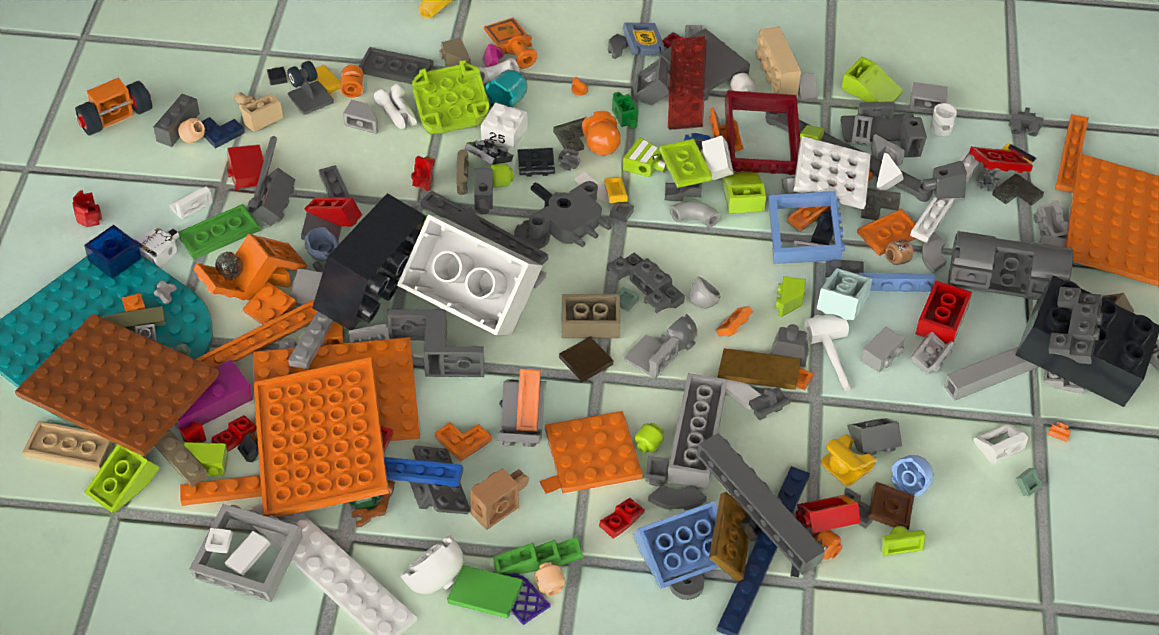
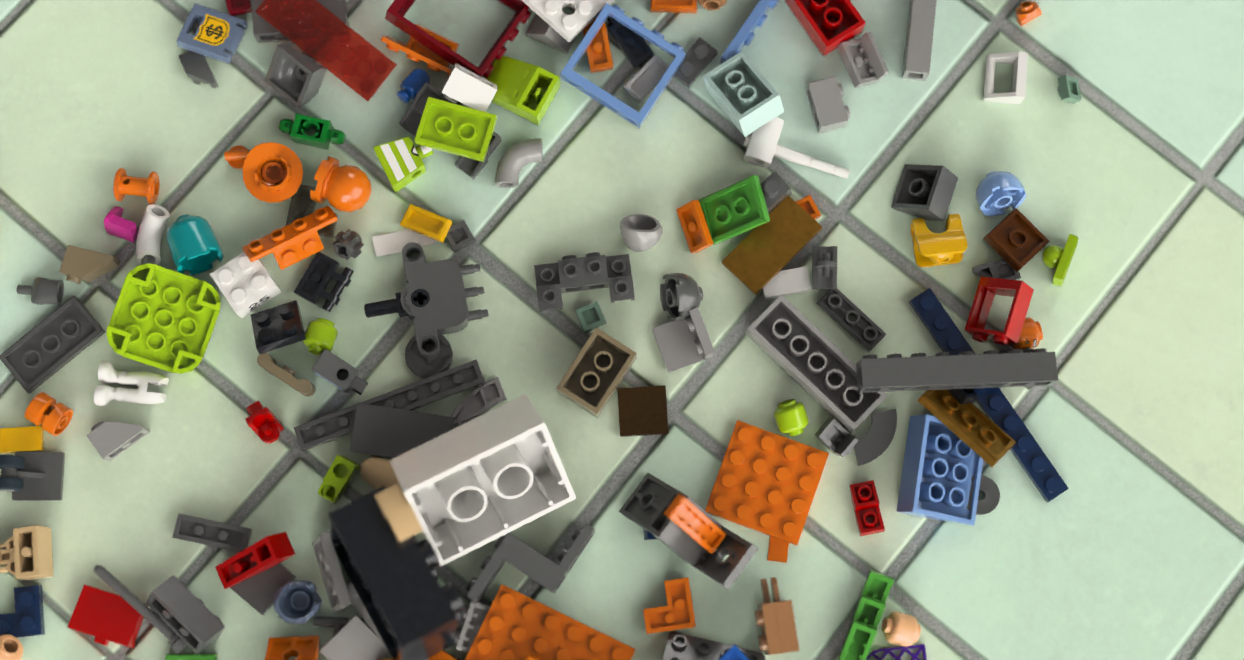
camera: 55 degrees left, 30 degrees up
orange flag [484,17,532,55] -> none
lime slope [775,276,806,317] -> none
none -> dark grey piece [16,277,64,305]
none -> orange bracket [242,206,338,270]
none -> orange hat [243,142,303,203]
none -> tan slope [374,484,423,542]
none -> bright green tile [699,175,770,245]
none -> dark grey tile [817,289,886,352]

